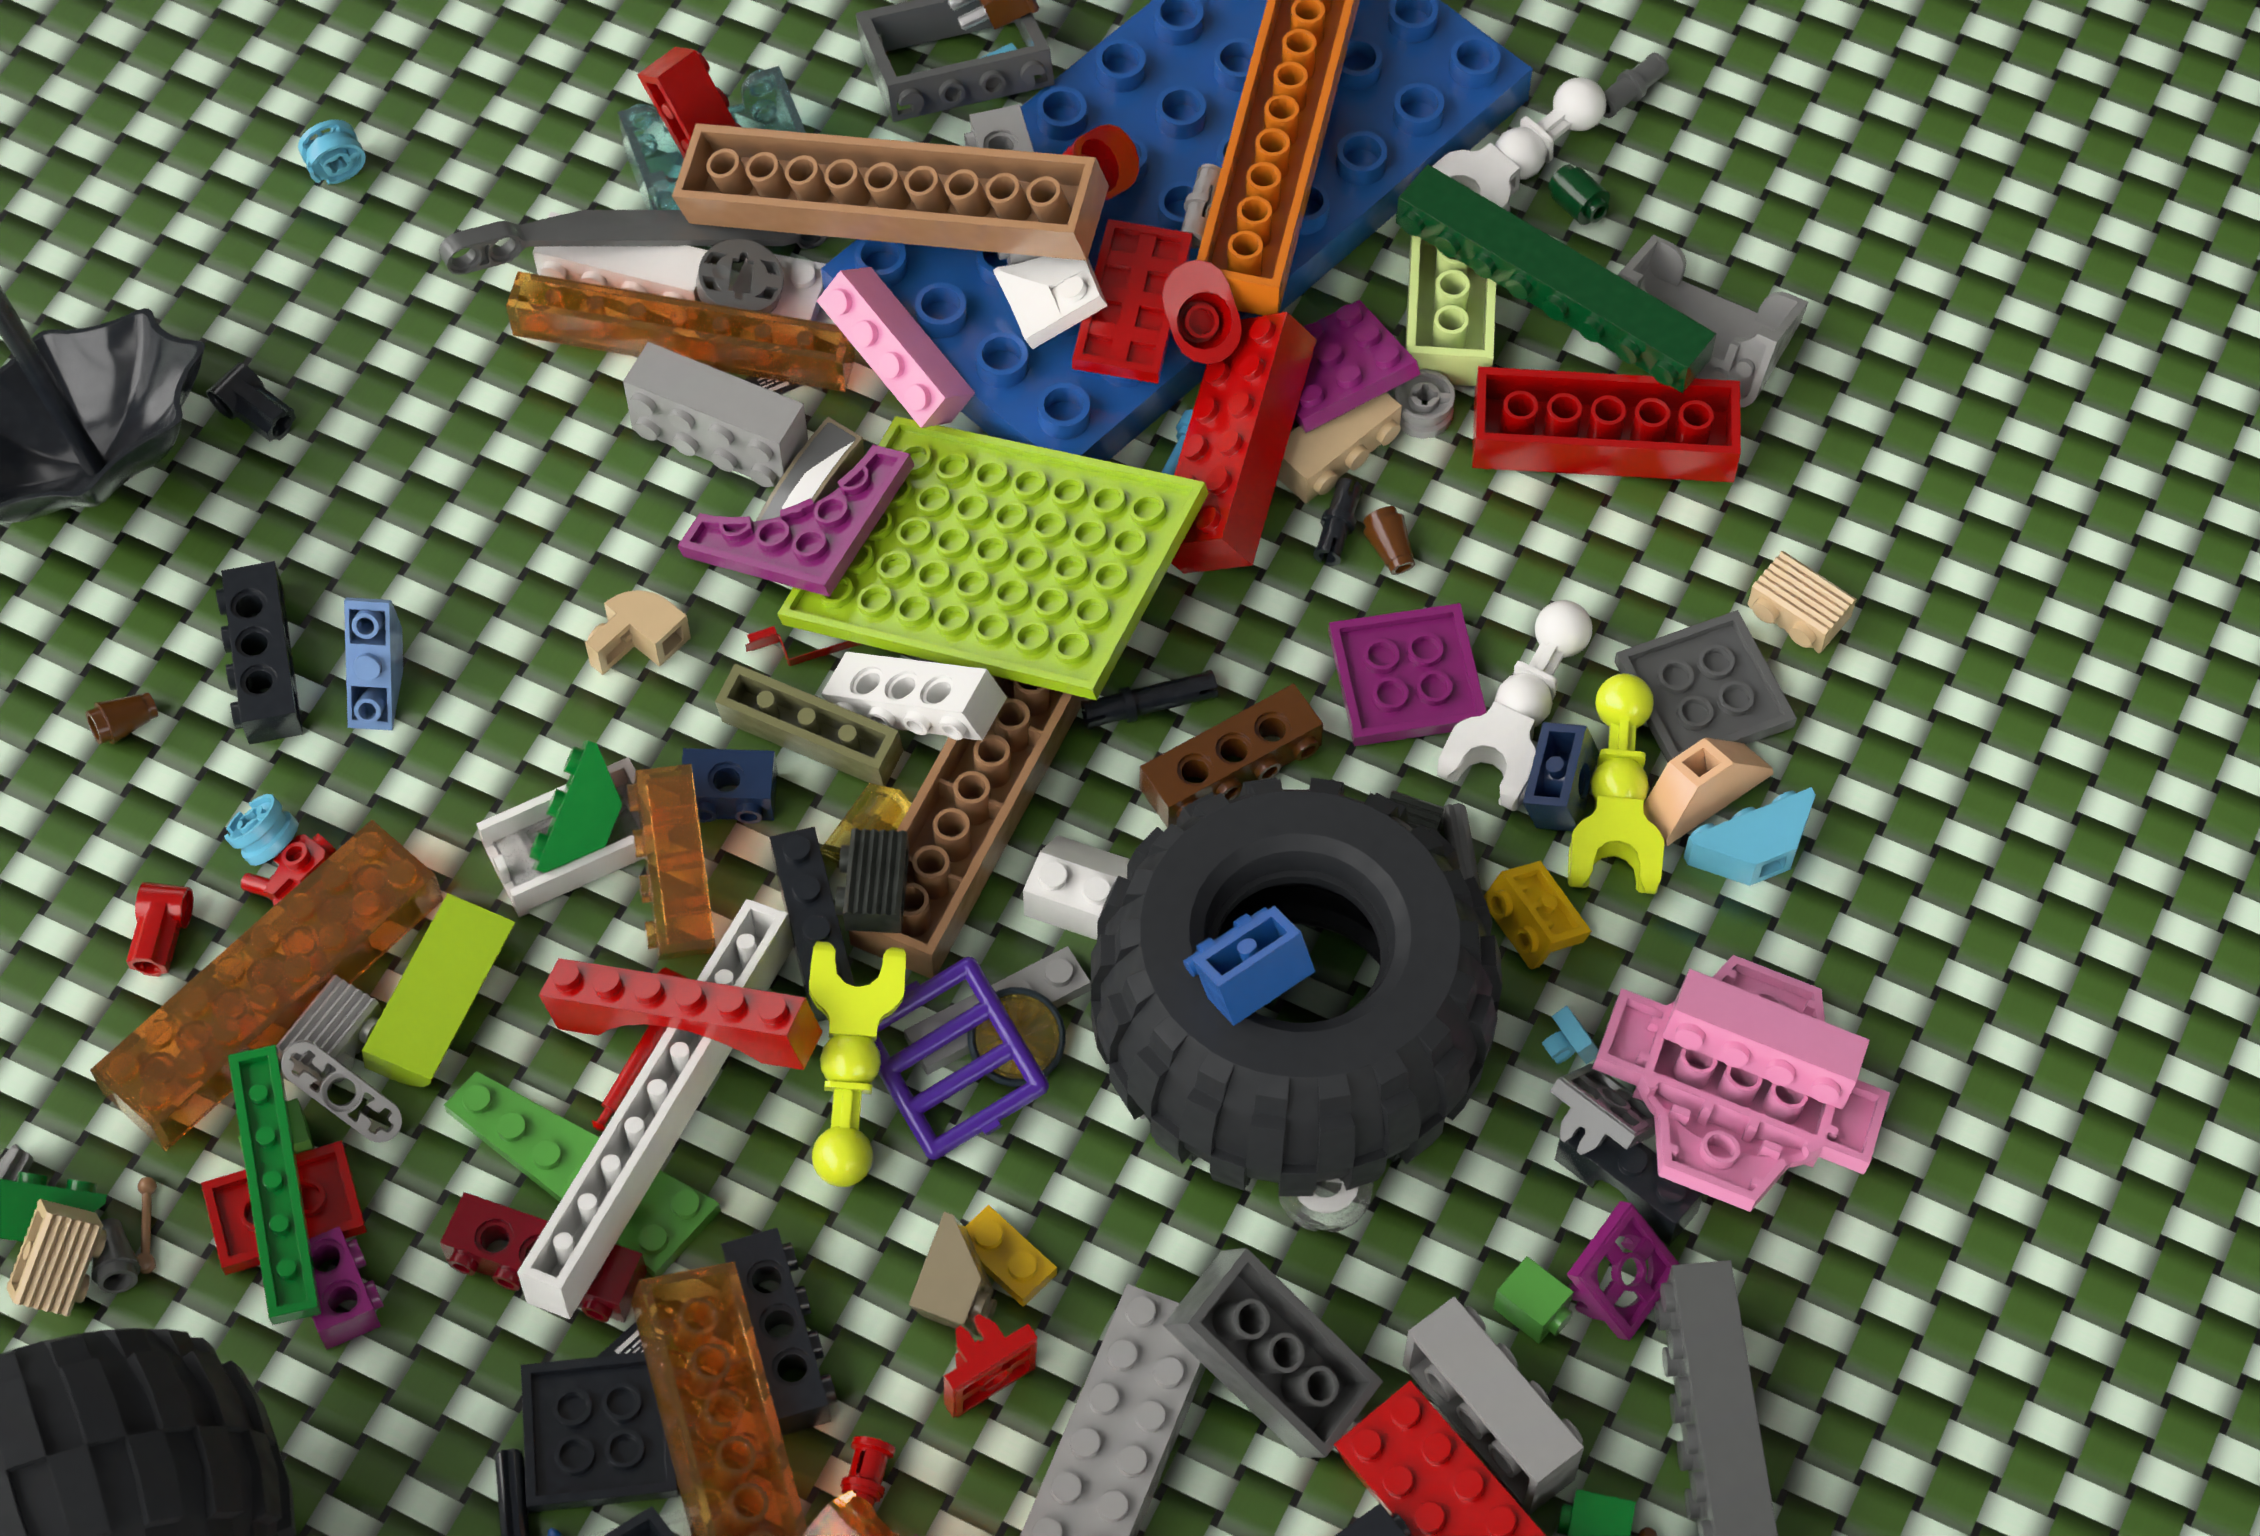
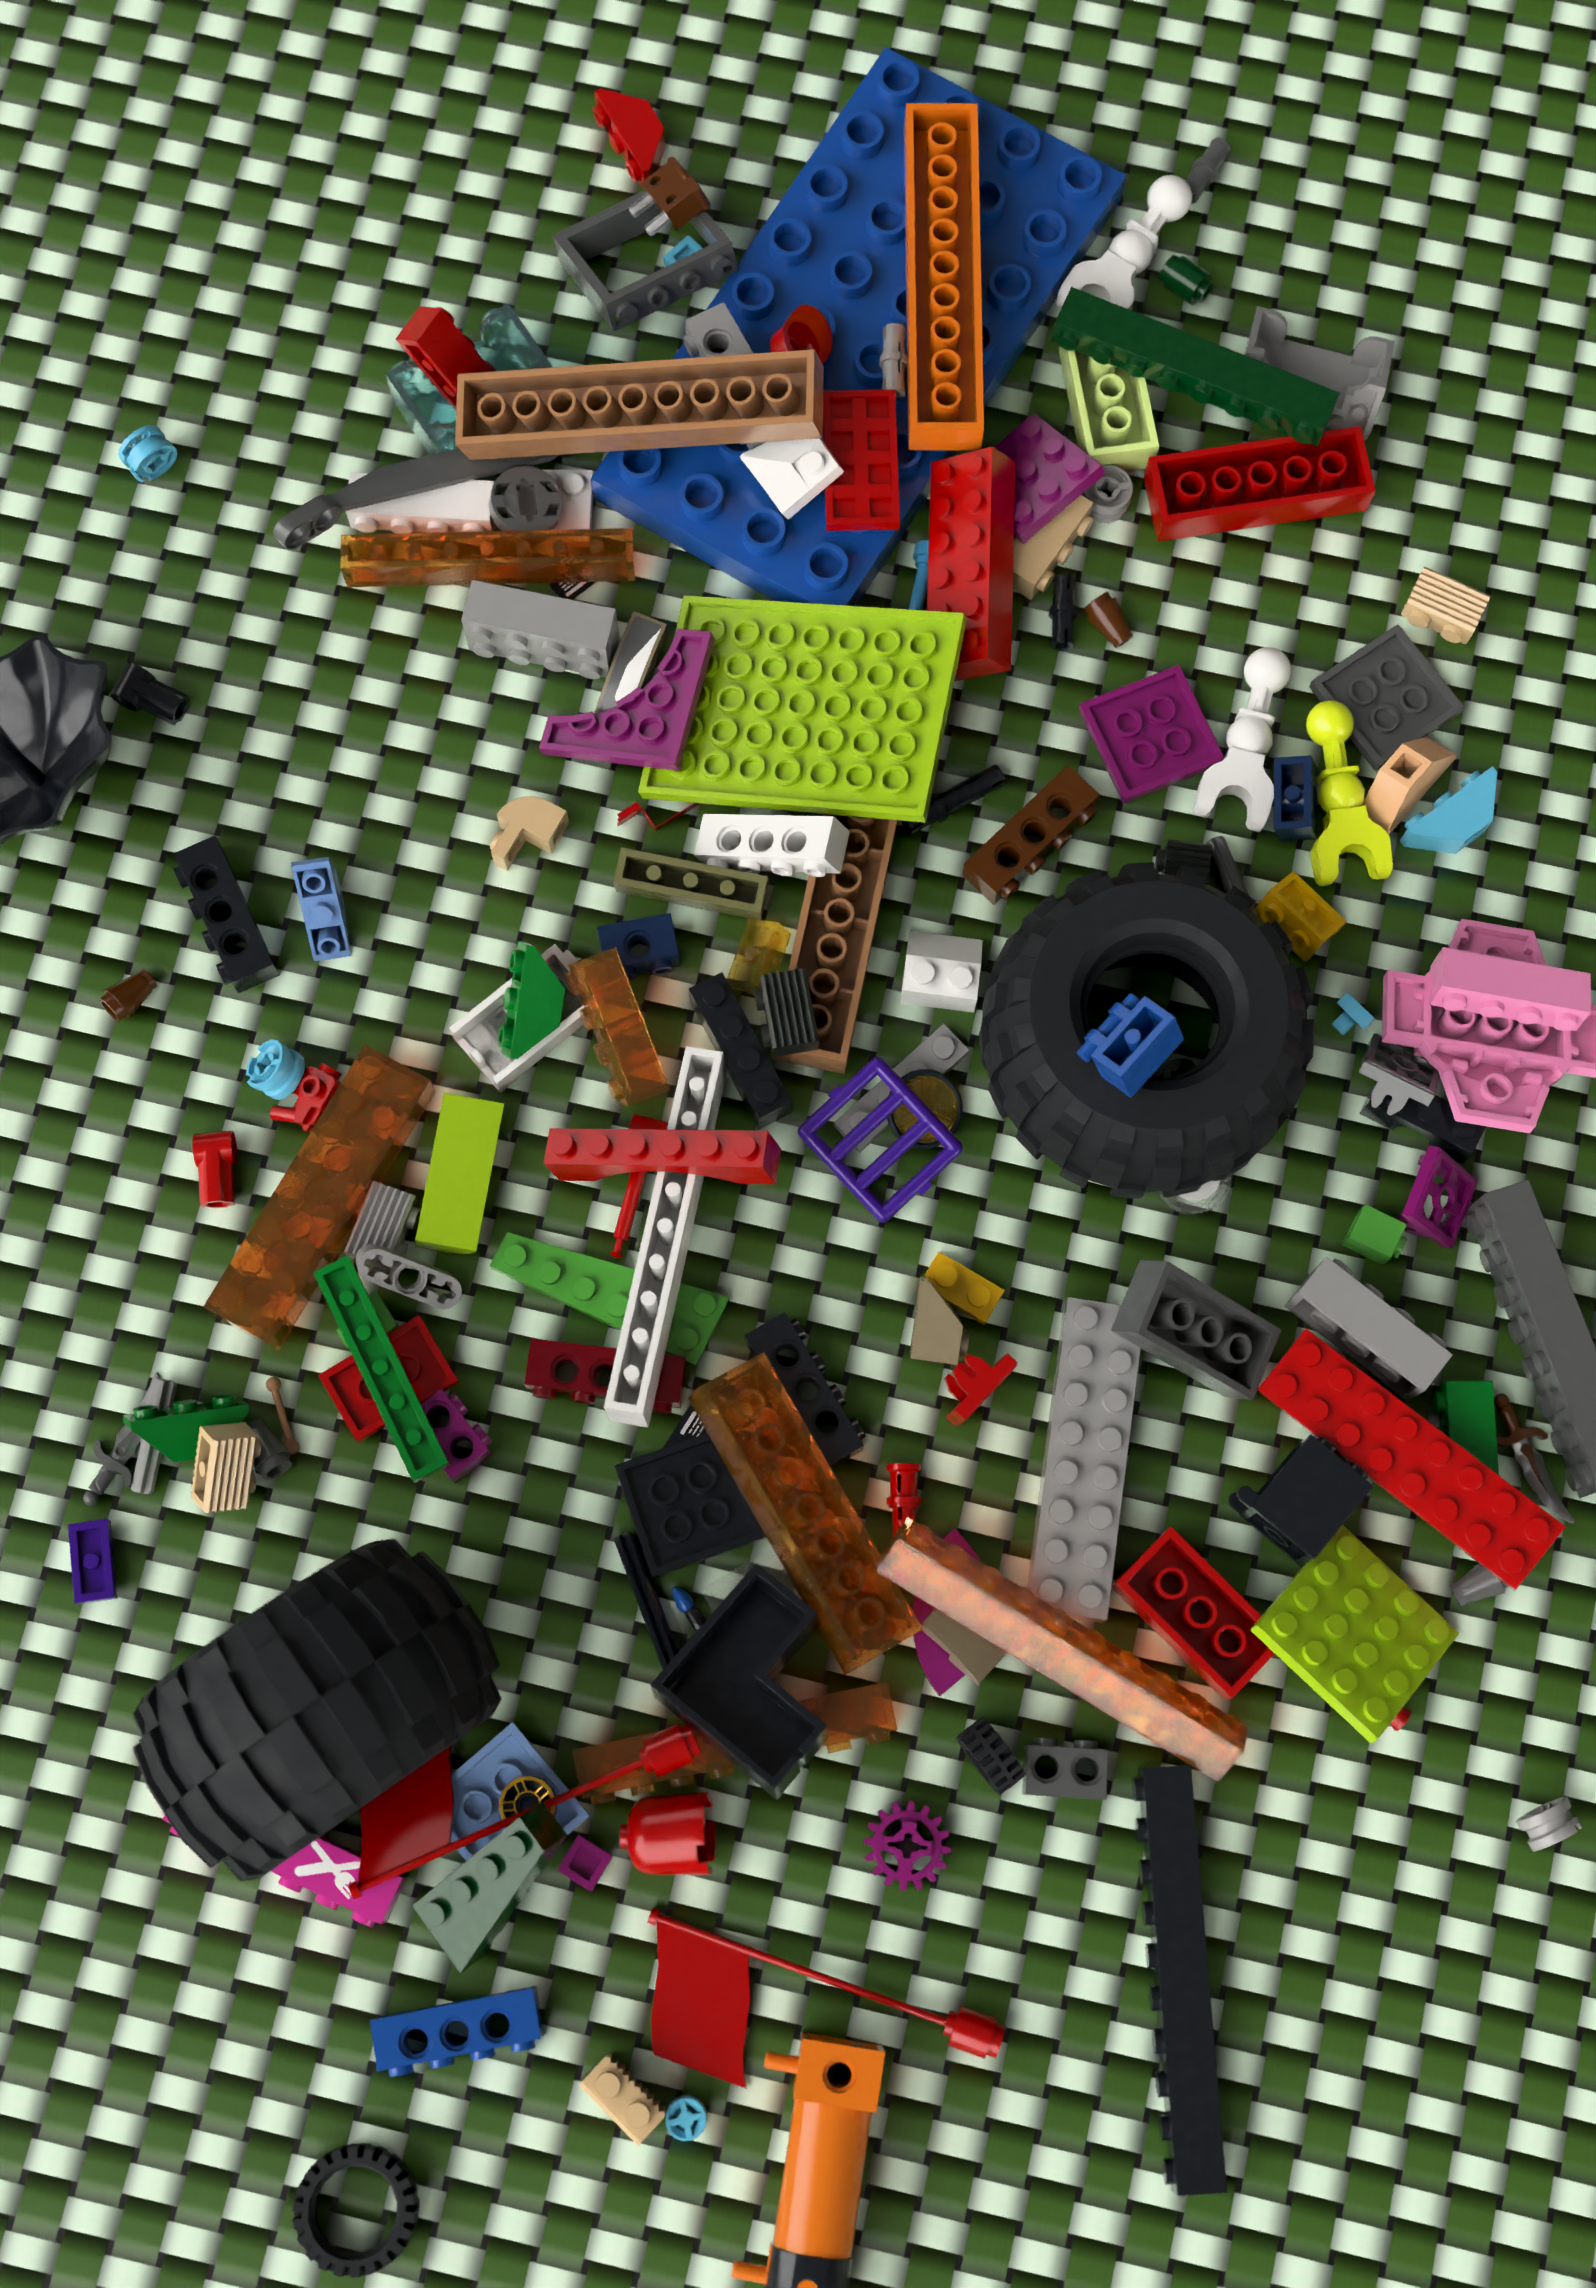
camera: 15 degrees left, 15 degrees up
neon yellow piece [809,941,906,1187] -> none
bright pink brick [817,267,975,428] -> none
red piece [1162,260,1242,364] -> none

